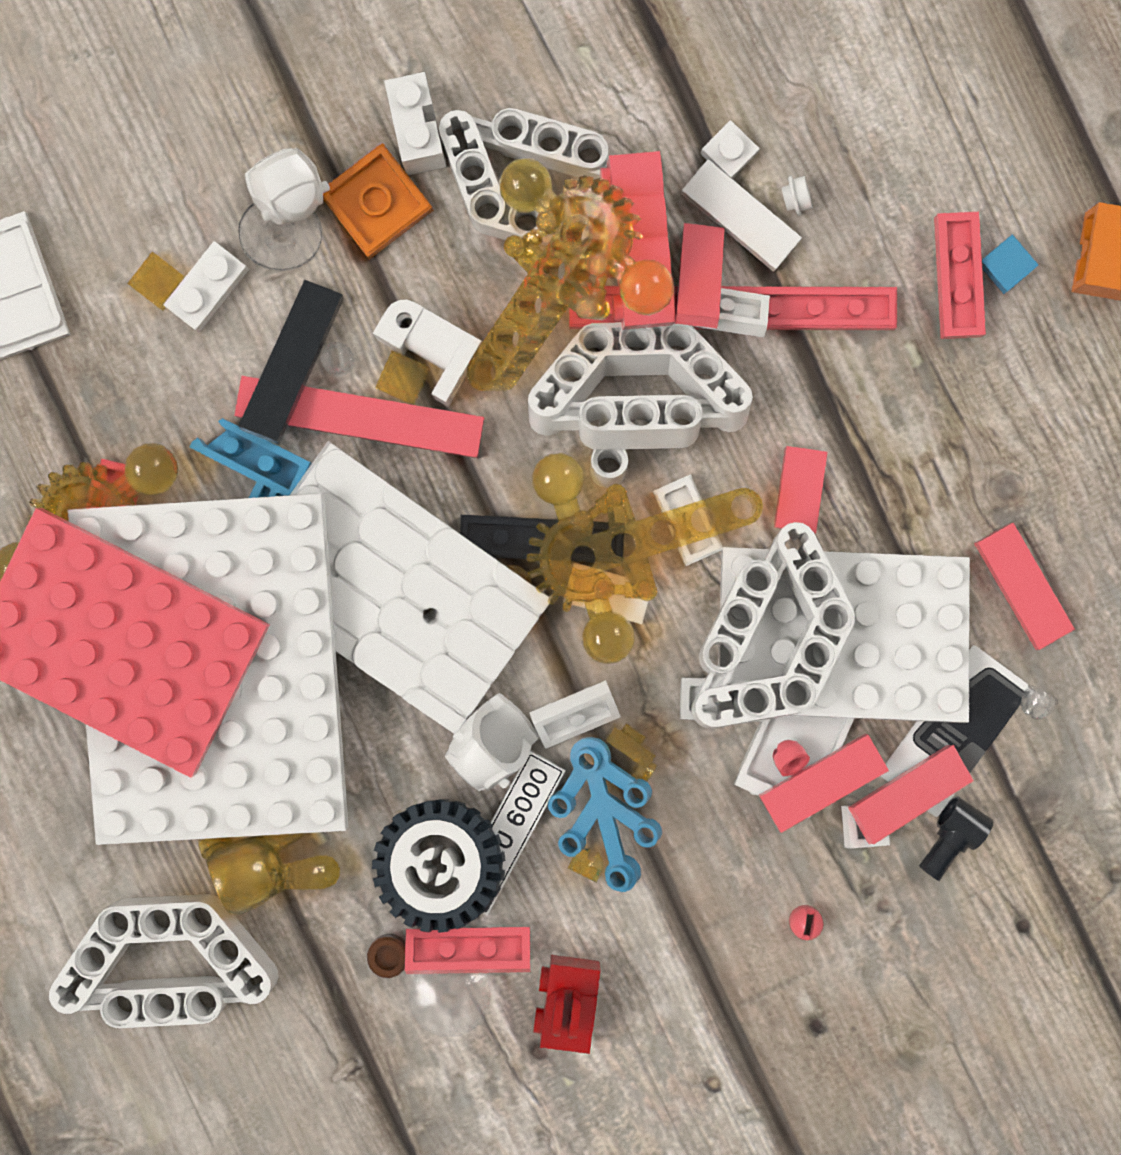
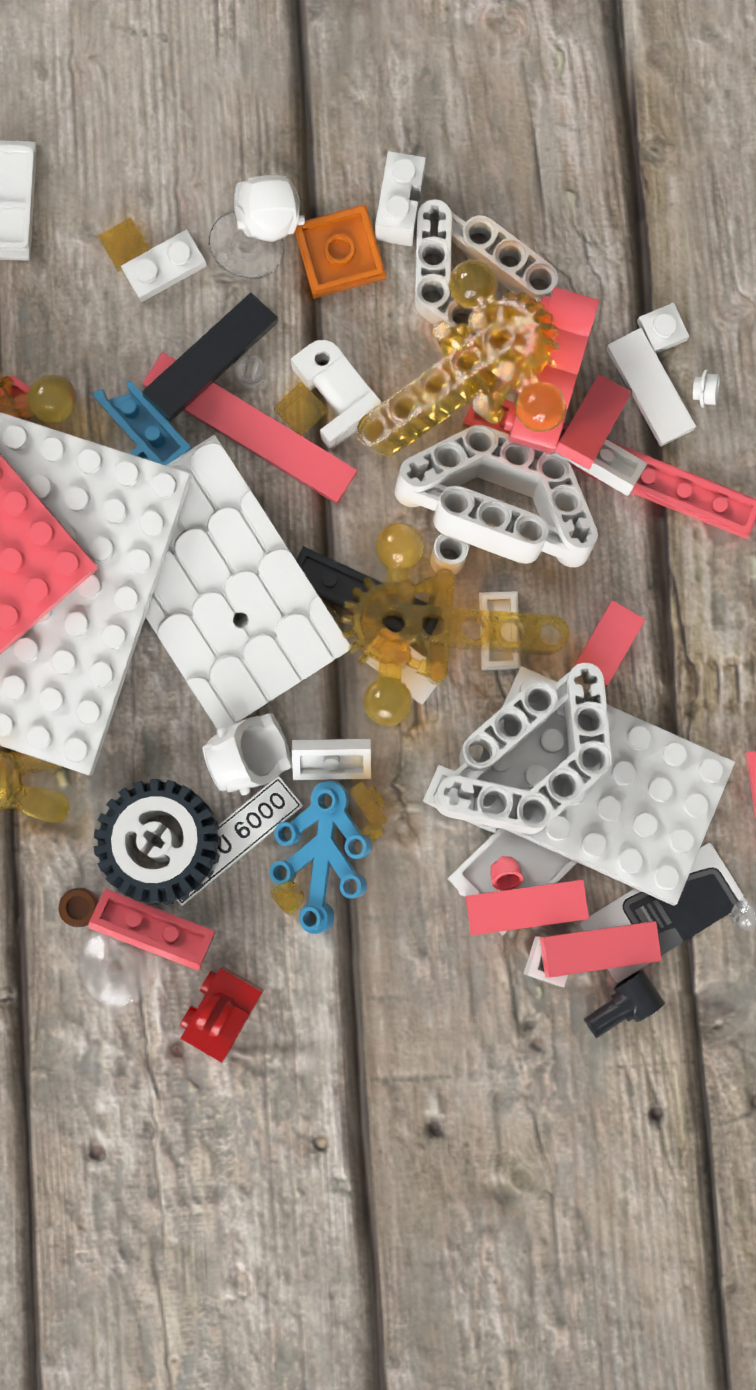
camera: 20 degrees right, 5 degrees down
coral hinge [789,905,824,940] -> none

